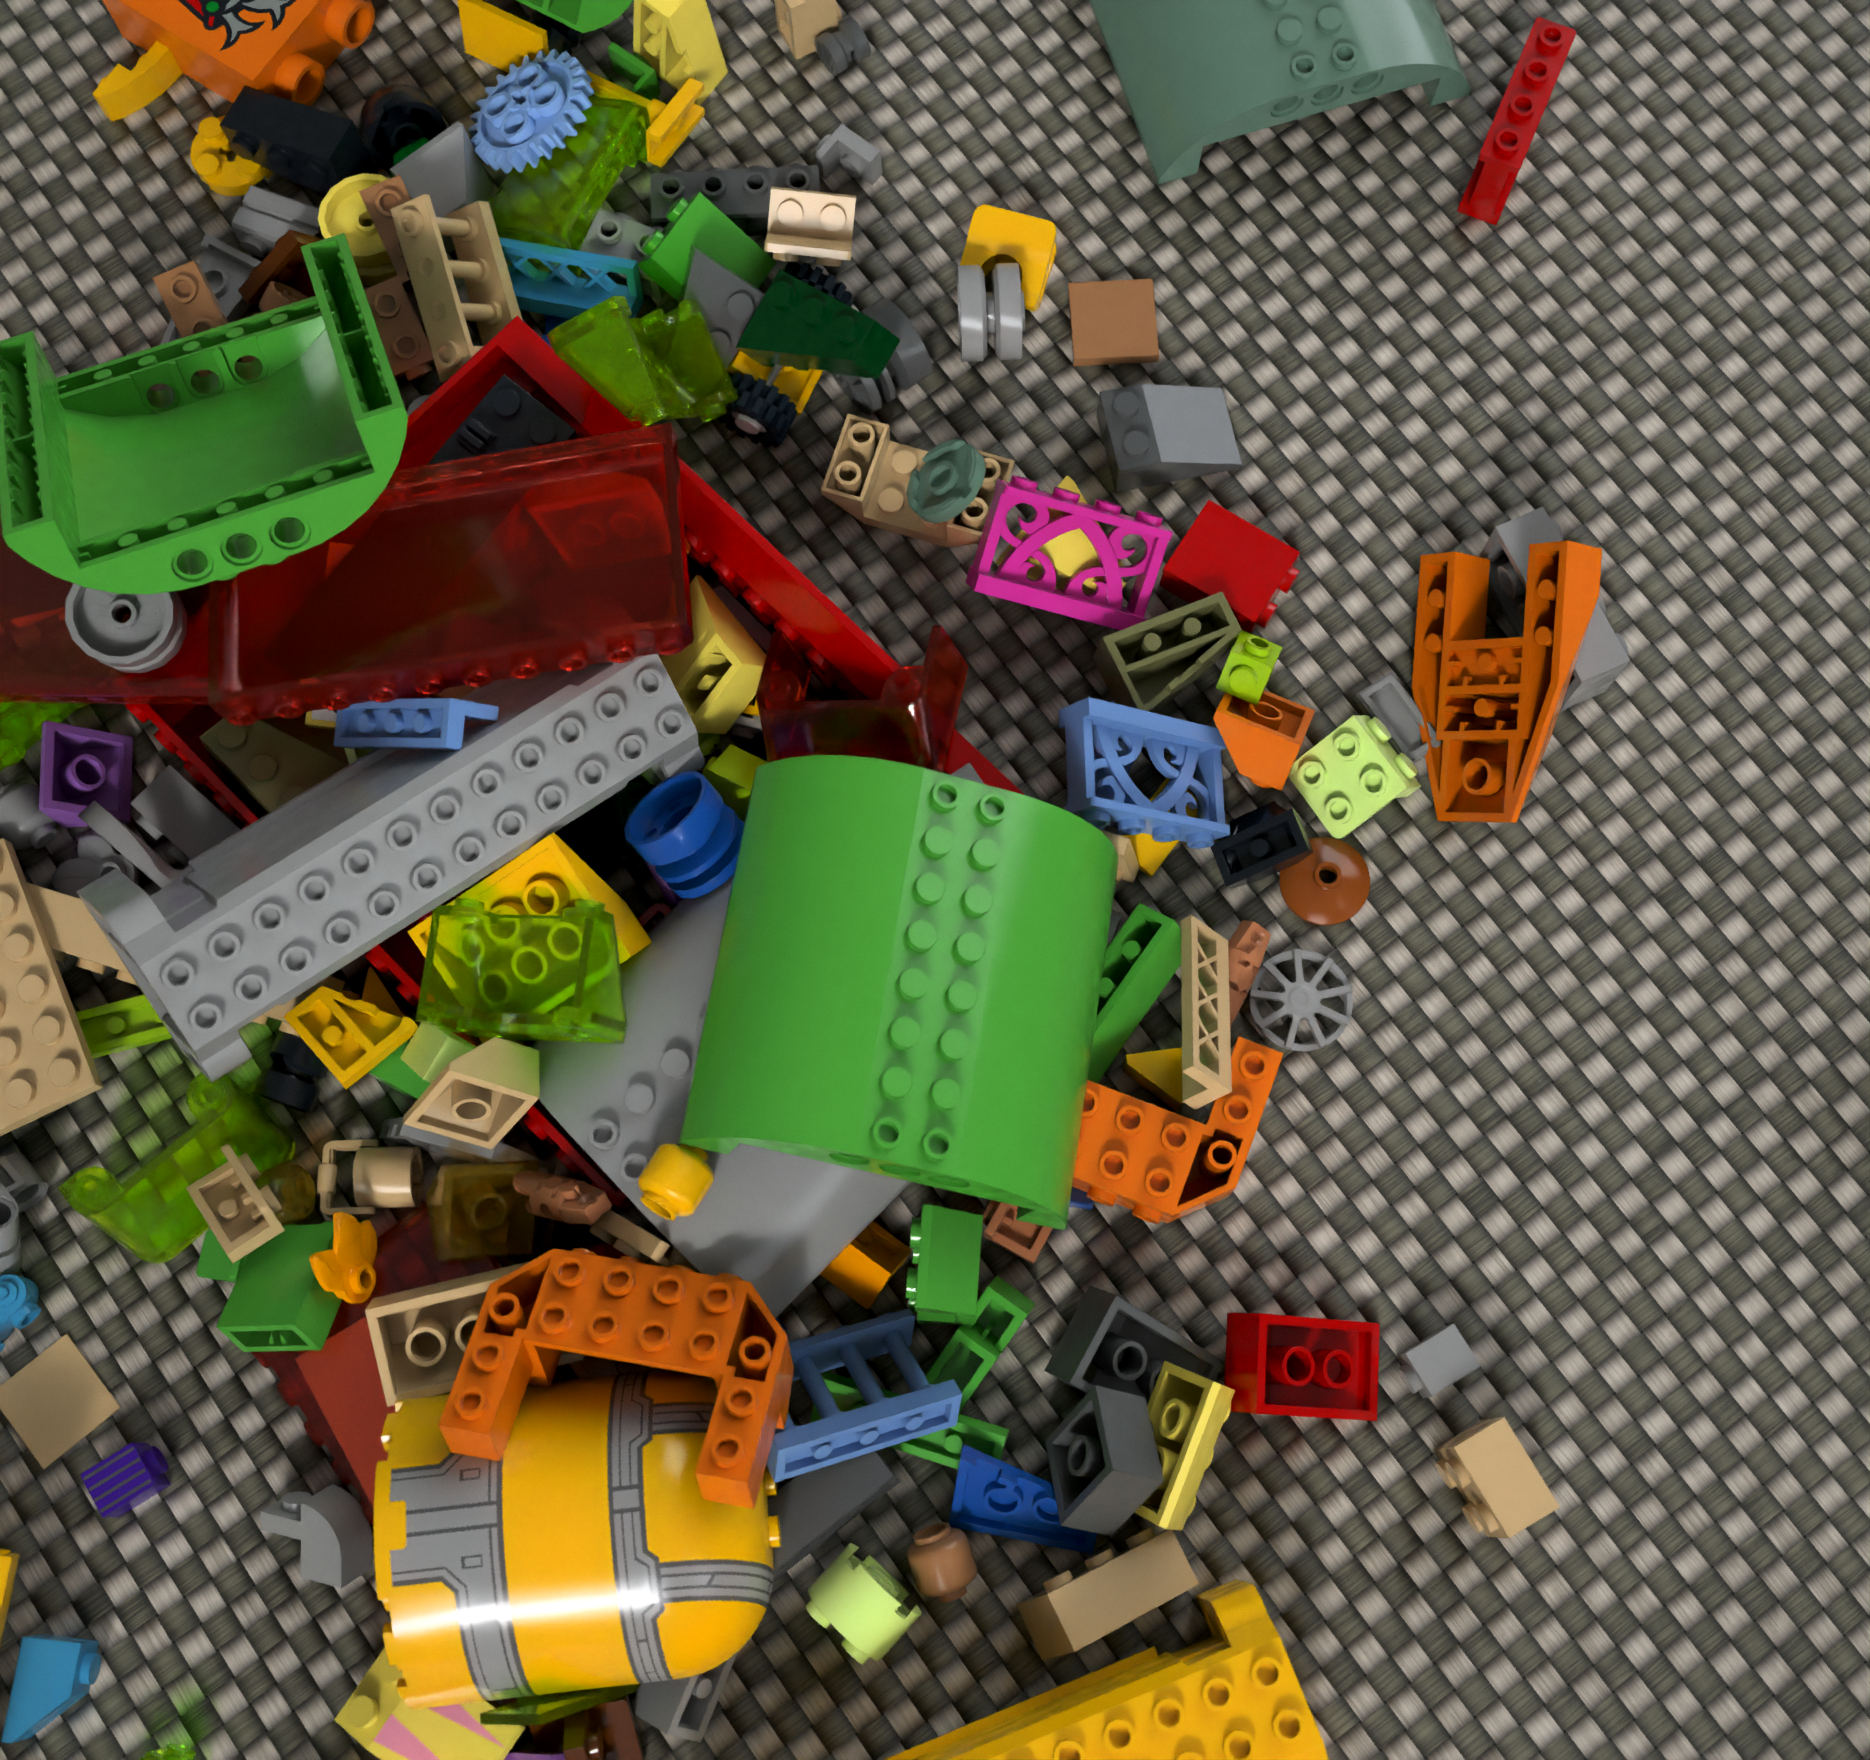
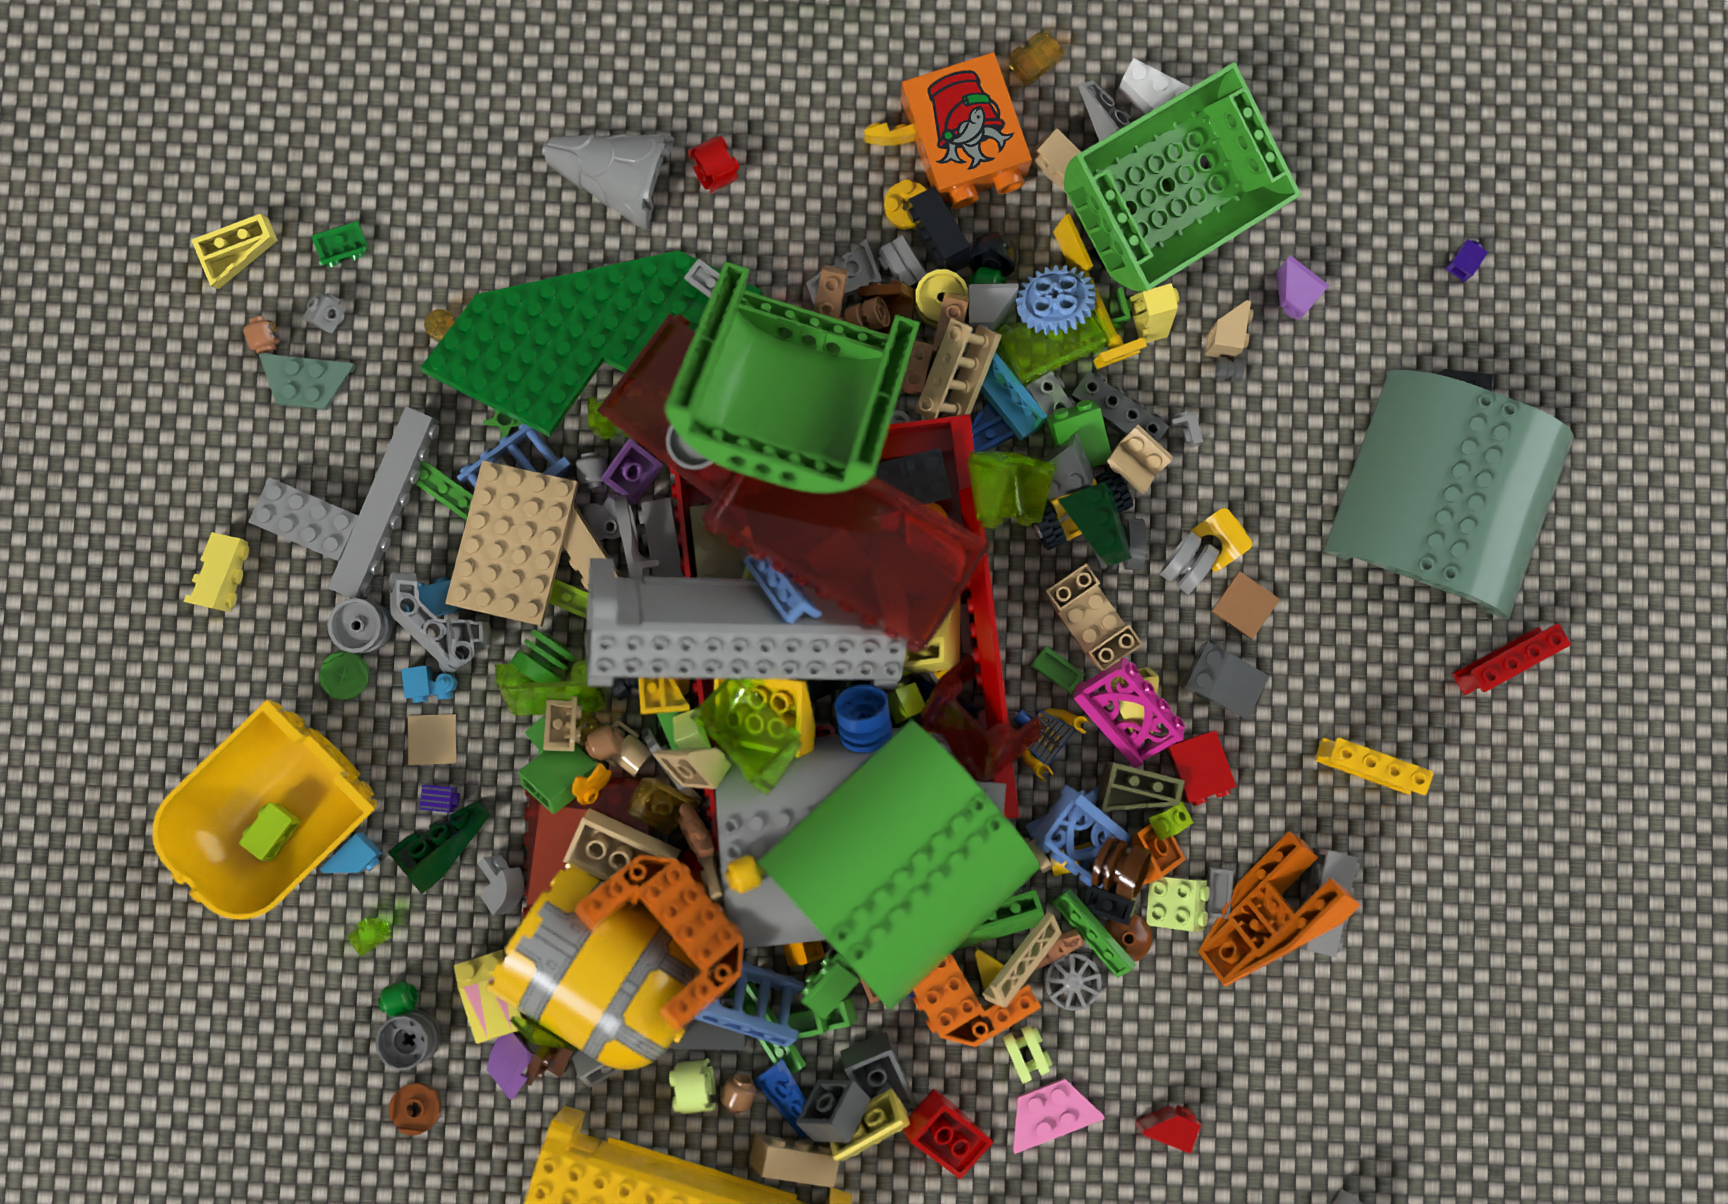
camera: 35 degrees right, 10 degrees up
sand green tile [906,439,986,524] -> none
light grey brick [1396,1324,1481,1398] -> none
none -> dark green wedge [388,801,491,894]
none -> bright green wheel [509,628,576,693]
none -> medium nougat head [585,724,624,761]
none -> yellowish green brick [1002,1025,1053,1084]
none -> torso [1013,708,1091,782]
none -> bright pink wing [1013,1078,1105,1154]
none -> bright green tile [1030,646,1085,694]
none -> bright green tile [1052,888,1137,978]
none -> reddish brown wheel [1091,835,1152,901]
none -> red slope [1135,1104,1201,1154]
none -> yellow fence [1314,738,1433,795]

